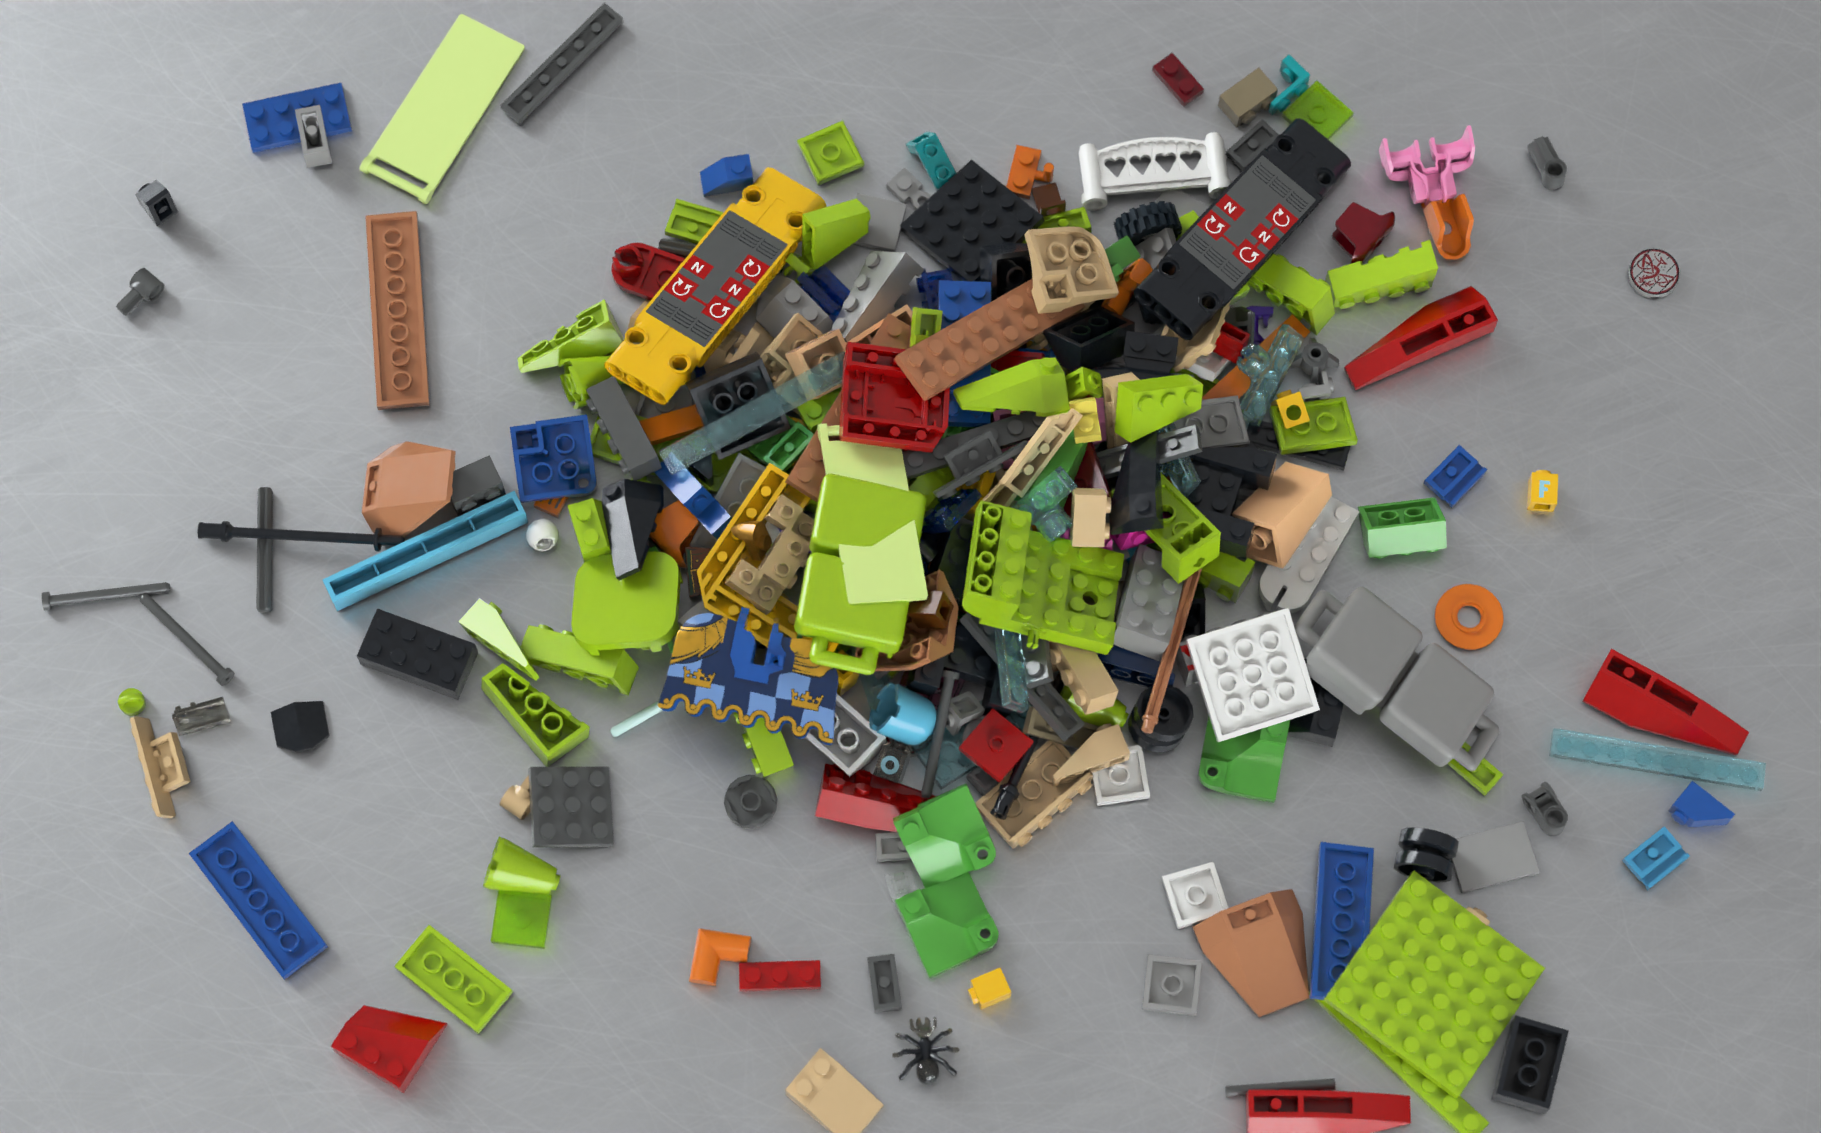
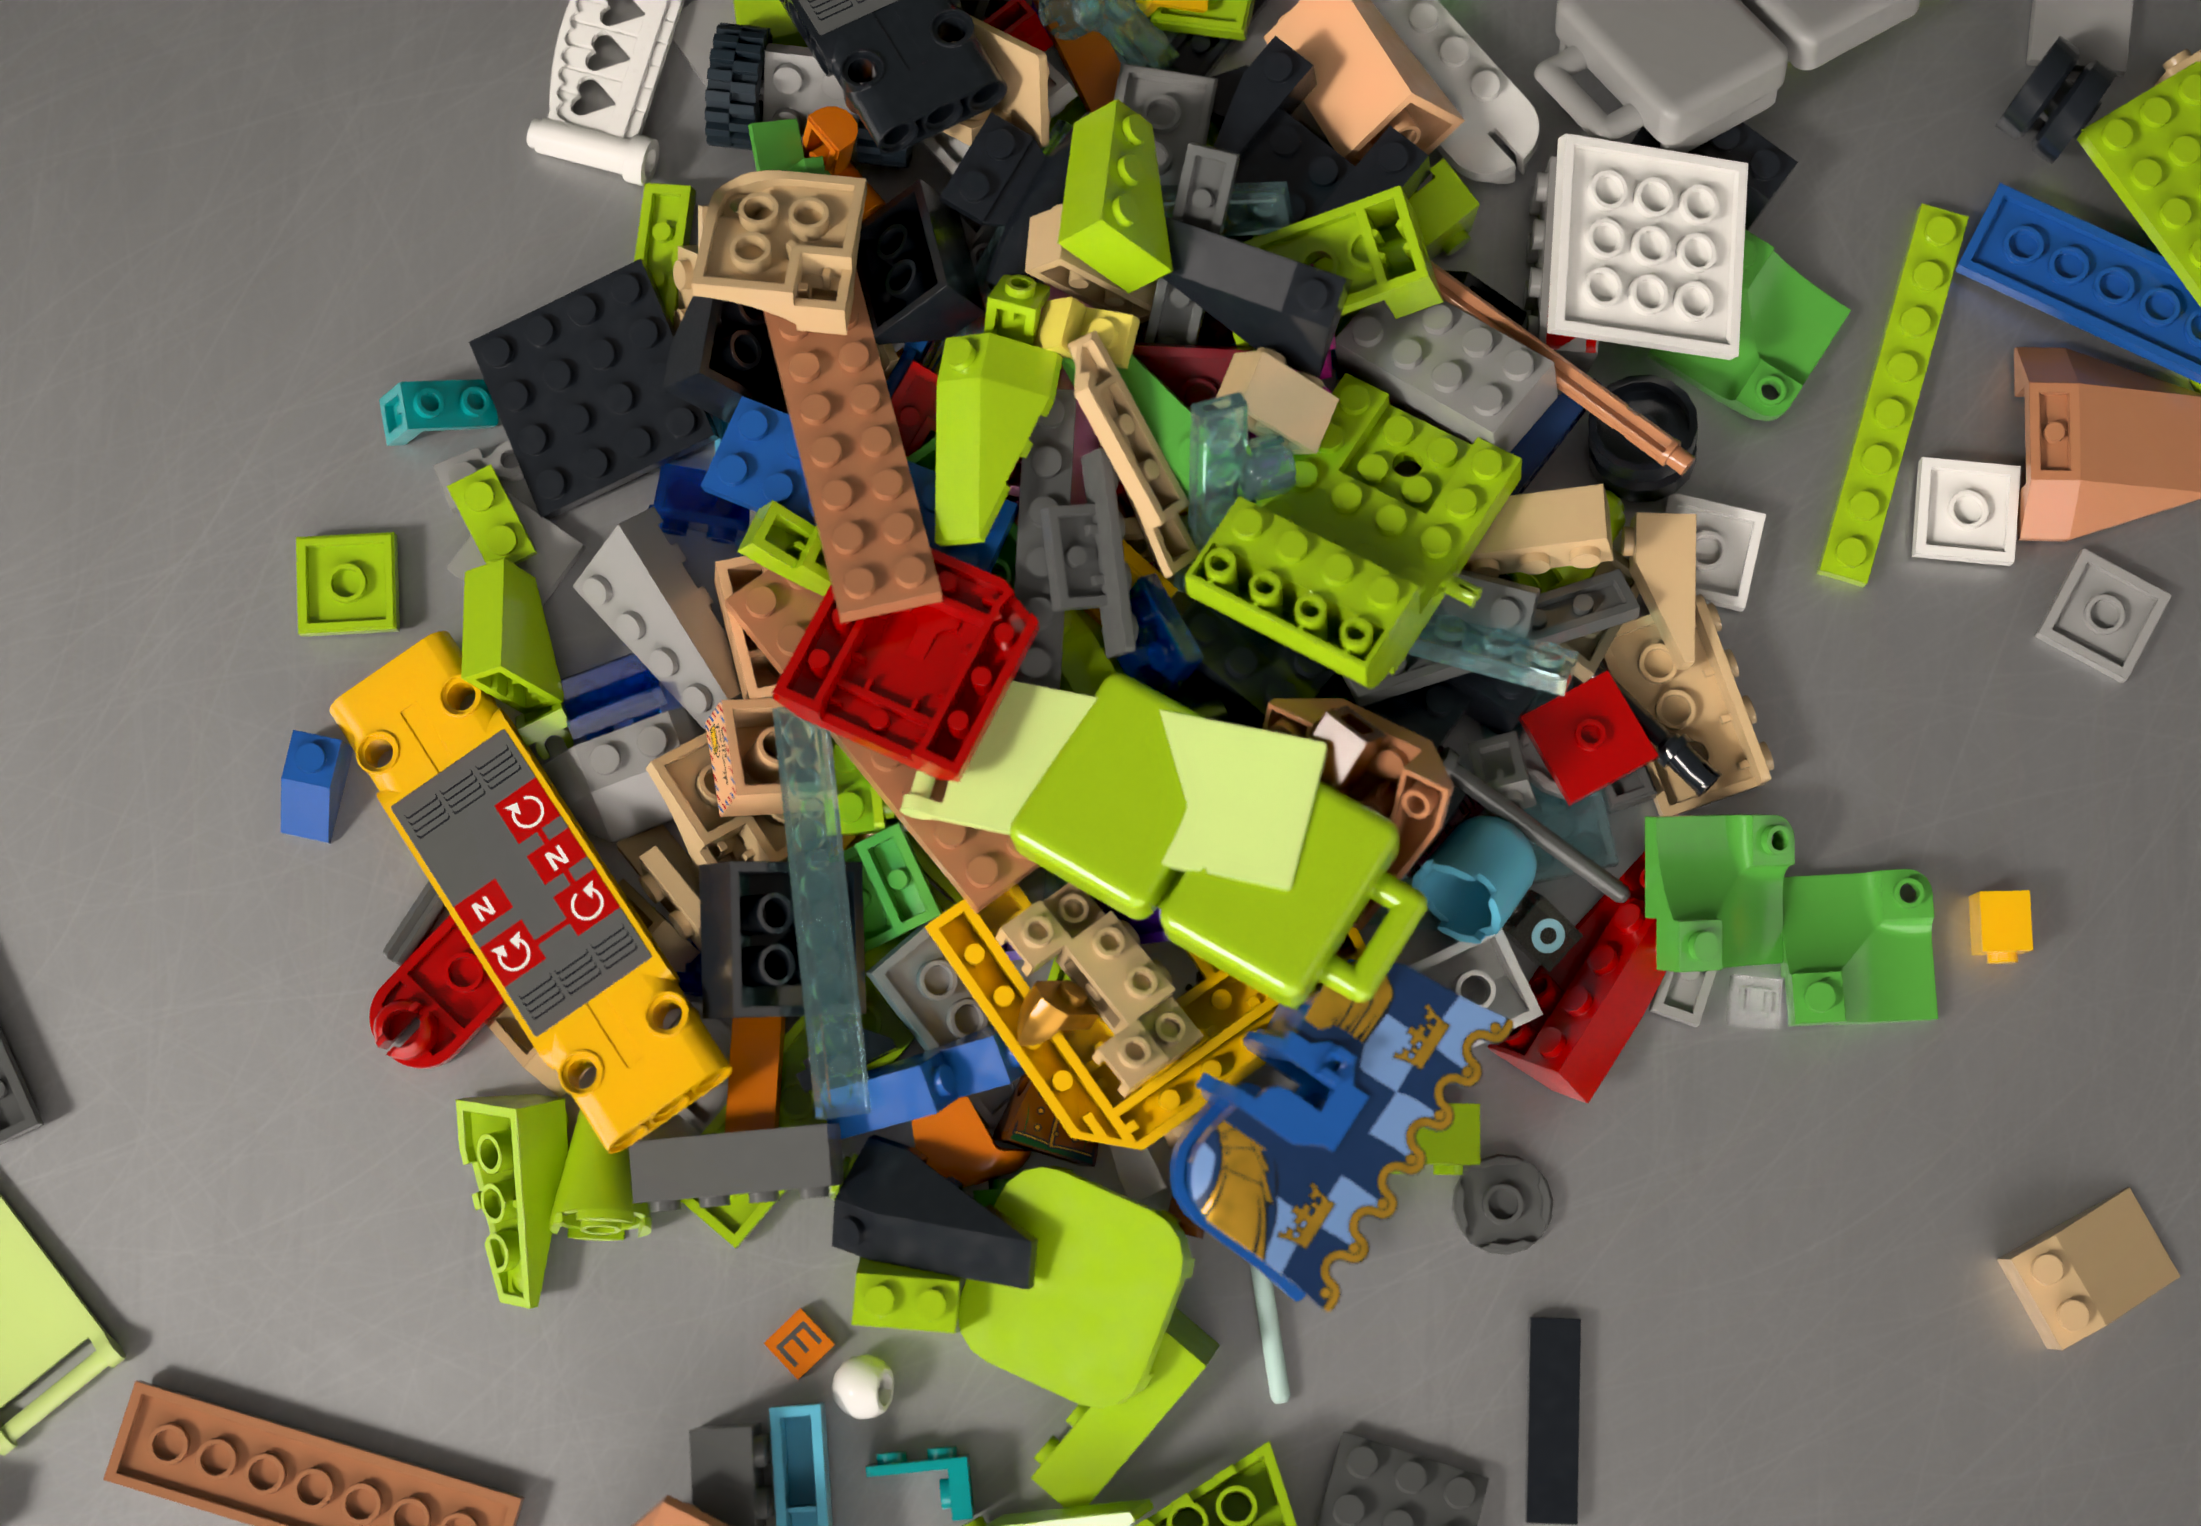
camera: 65 degrees left, 10 degrees up
blue slope [510,414,597,503] -> none
lime plate [665,199,724,244] -> none
orange brick [689,928,752,986] -> none
red plate [739,960,821,991] -> none
dark grey plate [867,954,902,1012] -> none
animal [892,1017,959,1085] -> none
orange plate [1006,145,1054,200] -> none
reddish brown bracket [1032,183,1066,217] -> none
none -> lime plate [447,464,538,565]
none -> teal bracket [865,1446,975,1521]
none -> black tile [1525,1317,1581,1525]
none -> lime plate [1816,203,1969,587]

